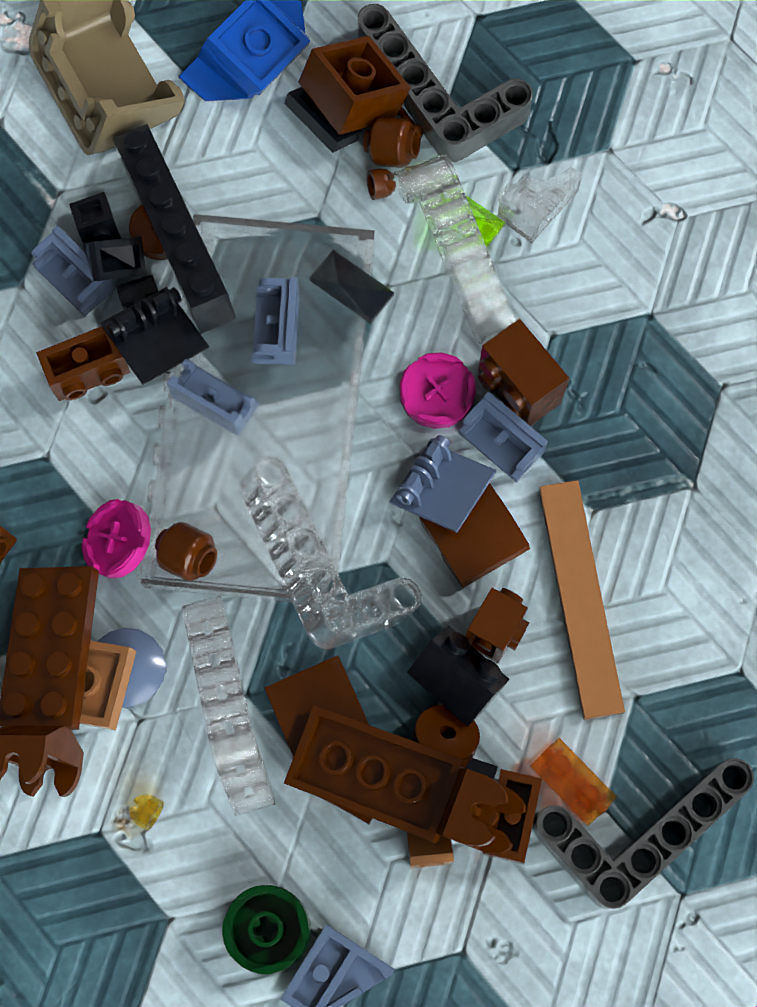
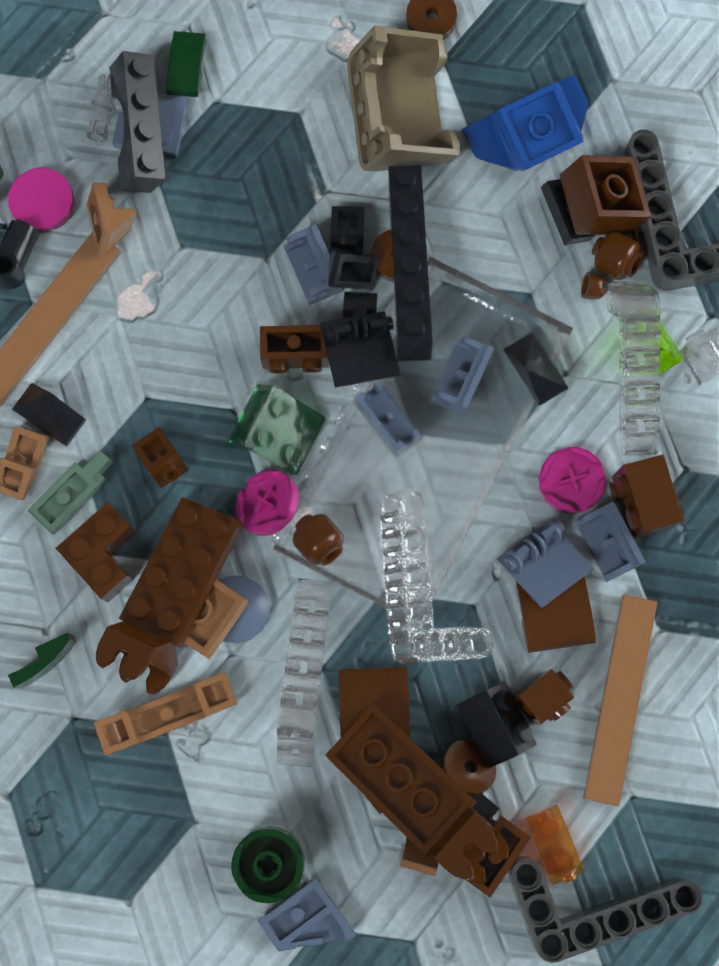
camera: 20 degrees right, 5 degrees up
clear yellow hinge [128,794,164,831] -> none
none -> medium nougat slope [93,672,237,756]
none -> clear green bracket [227,384,325,475]

